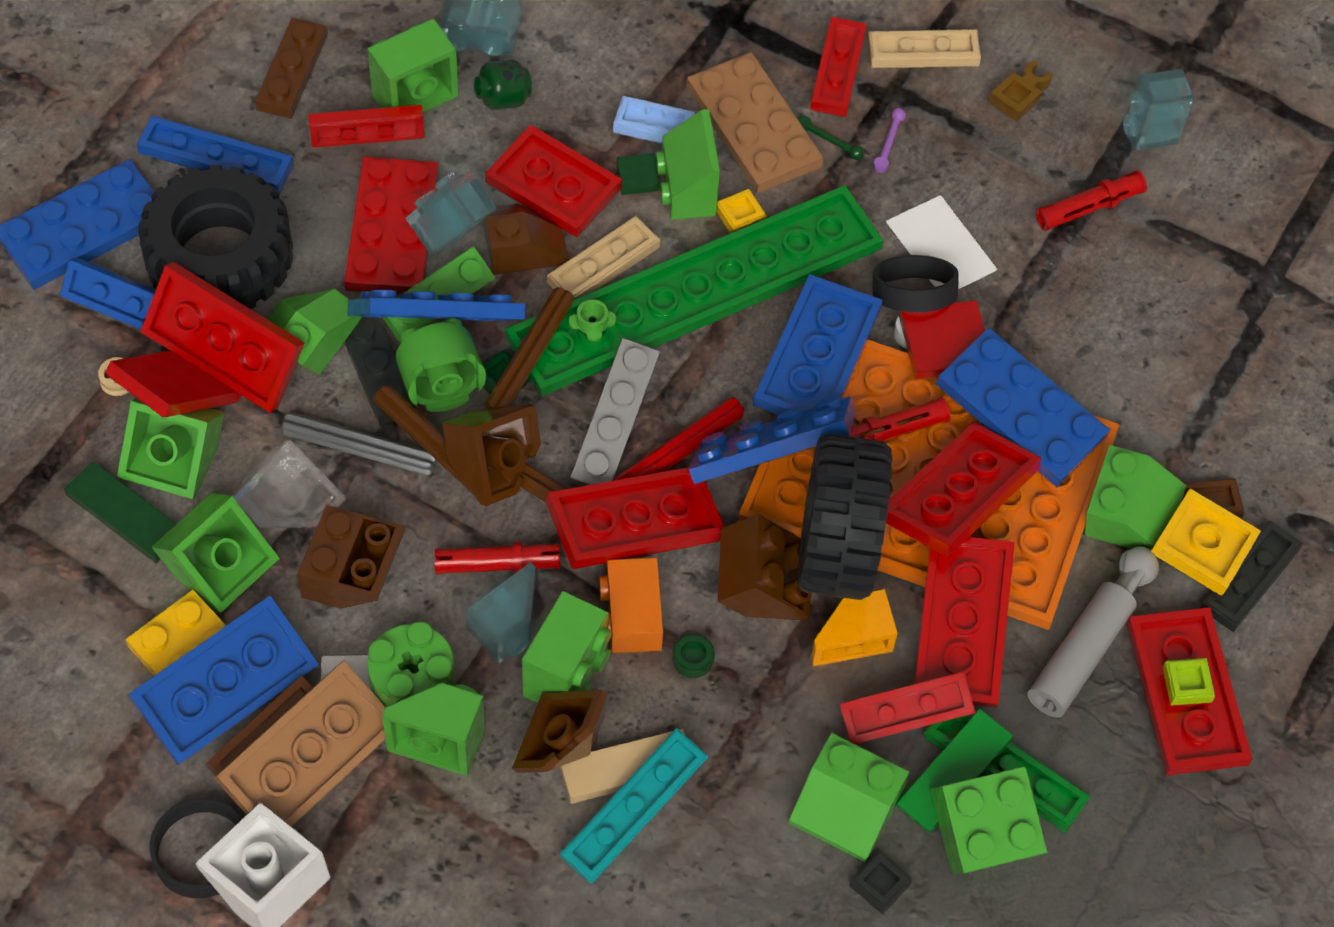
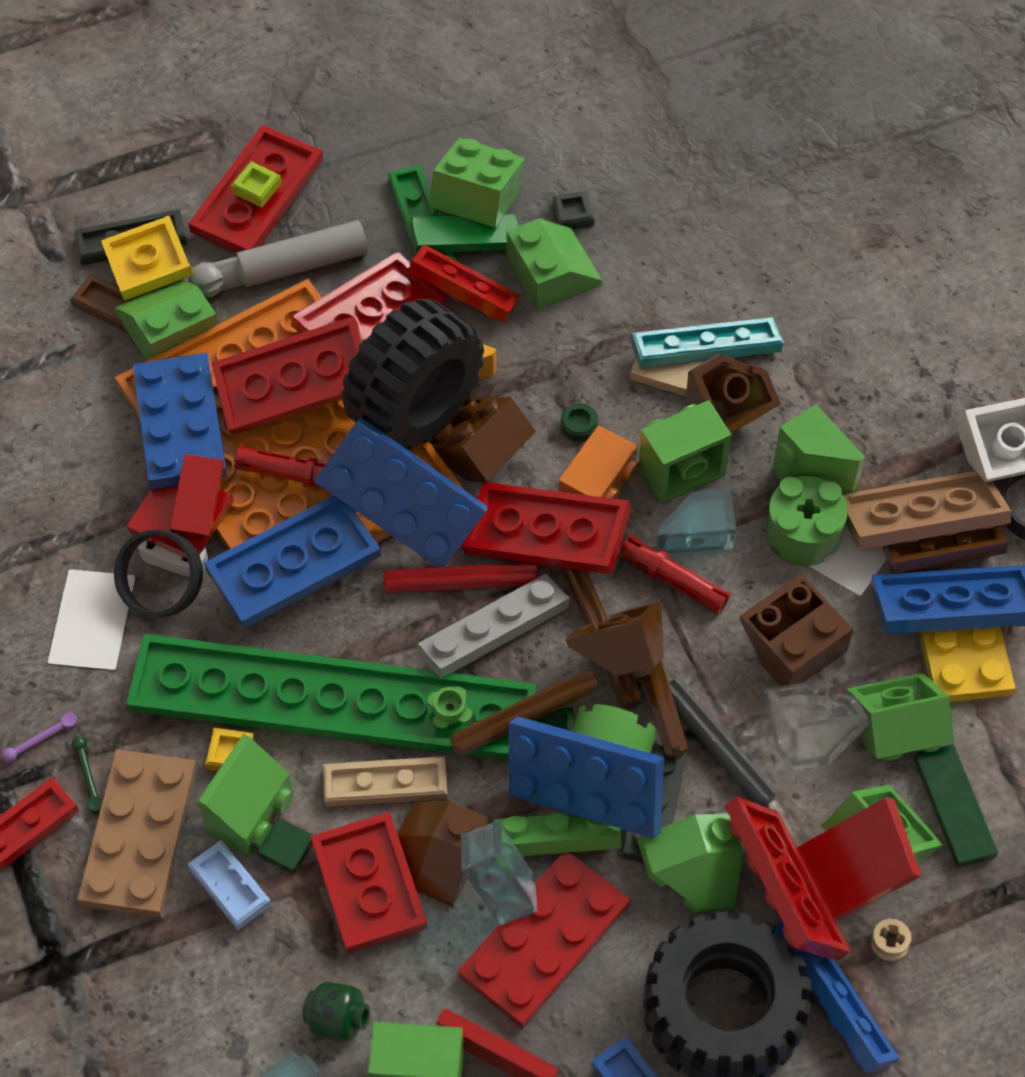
camera: 140 degrees left, 0 degrees up
none -> red tile [170,454,224,538]

